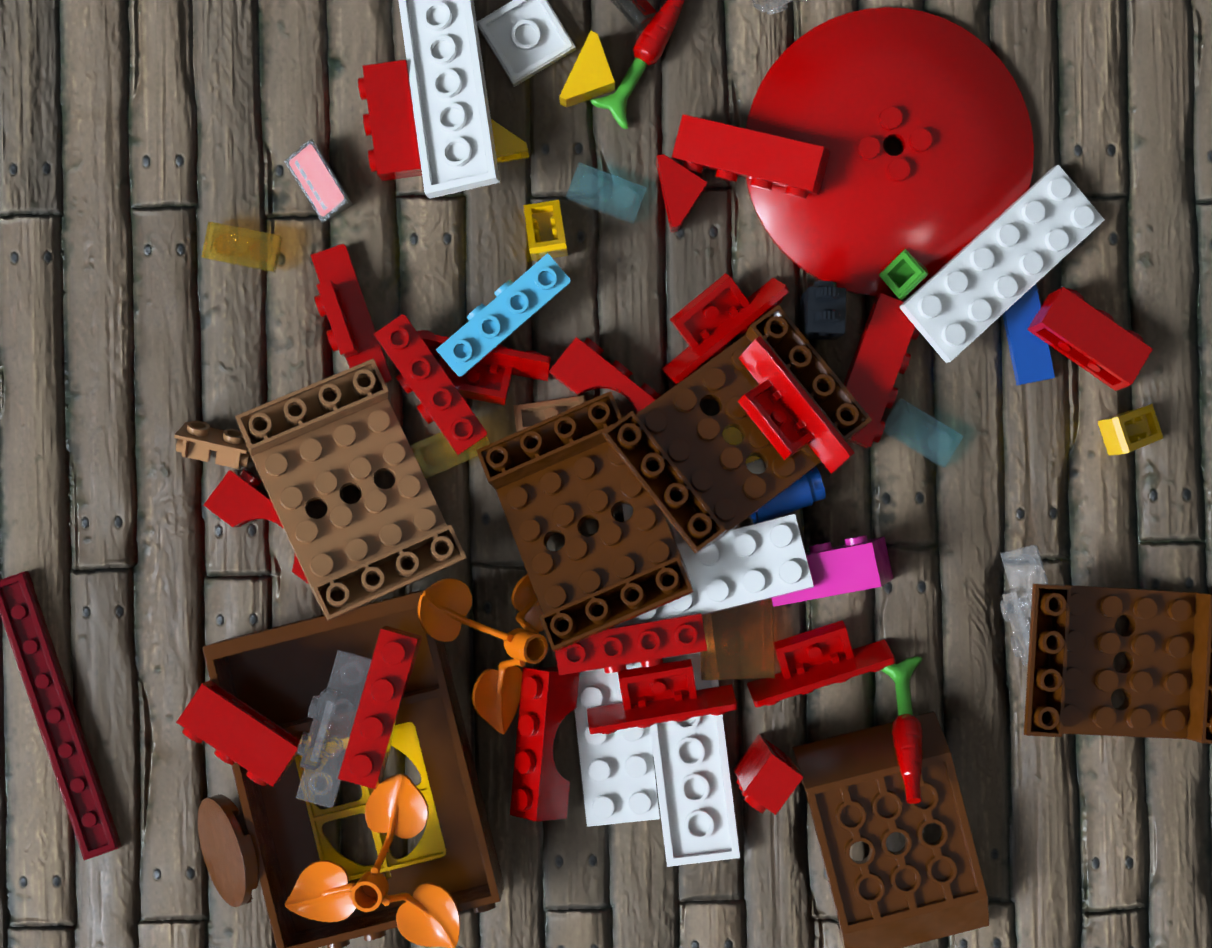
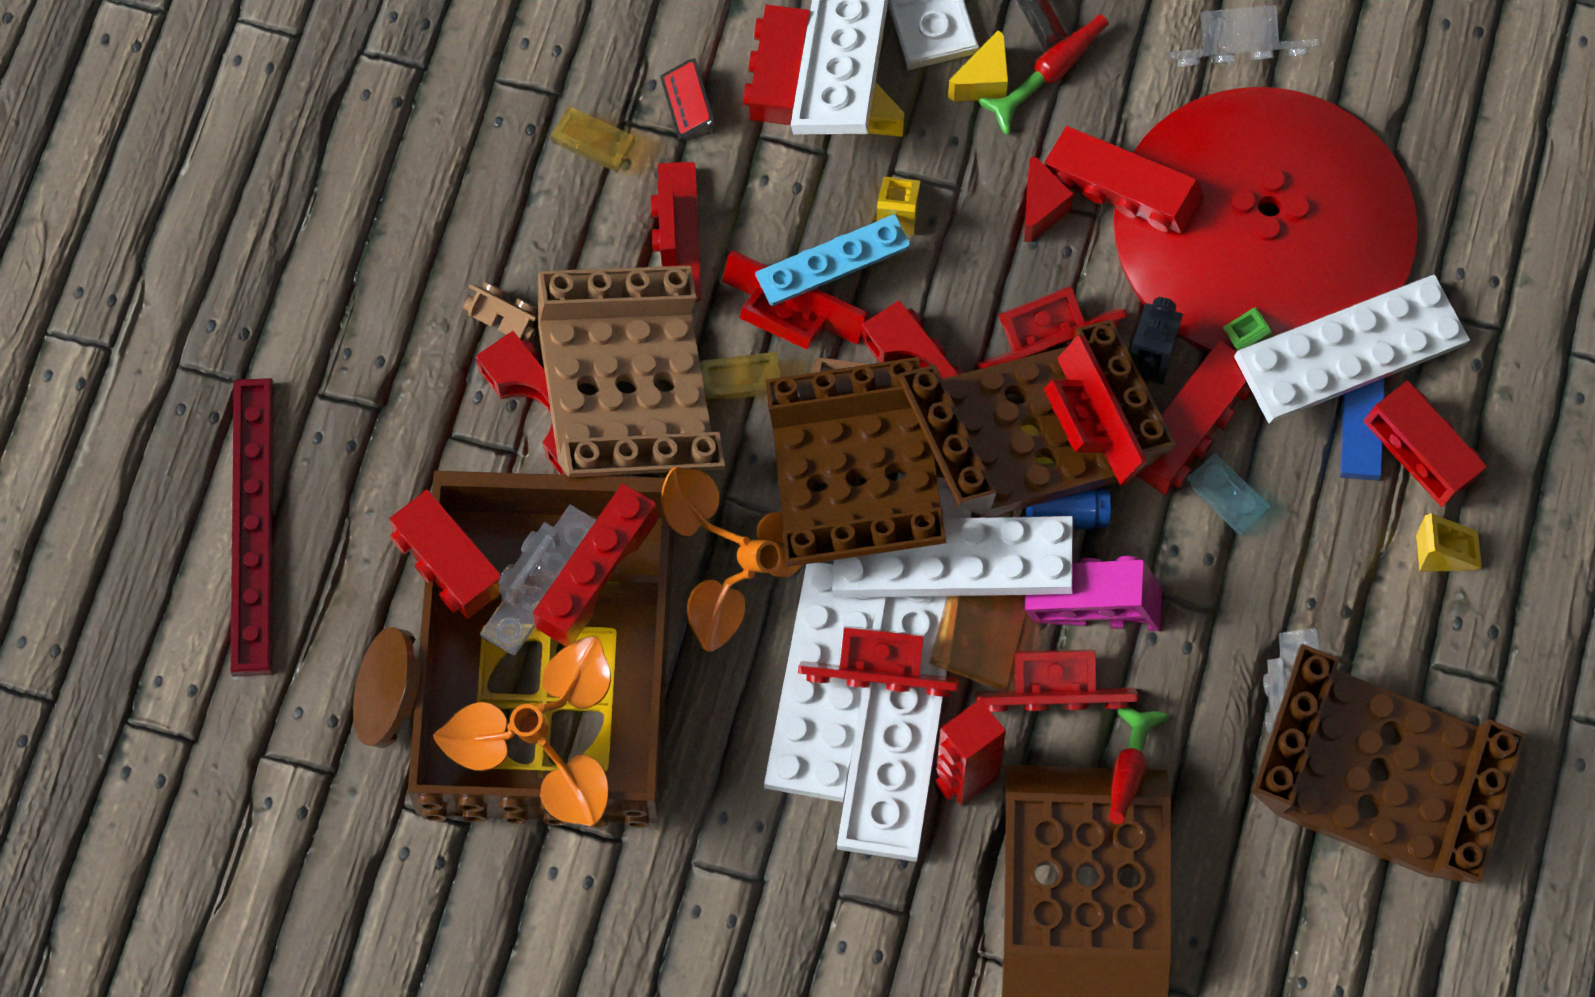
camera: 15 degrees right, 20 degrees down
red bracket [374,314,487,456] -> none
red arch [510,667,580,822] -> none
red bracket [555,613,708,675] -> none
clear light blue plate [566,162,647,224] -> none

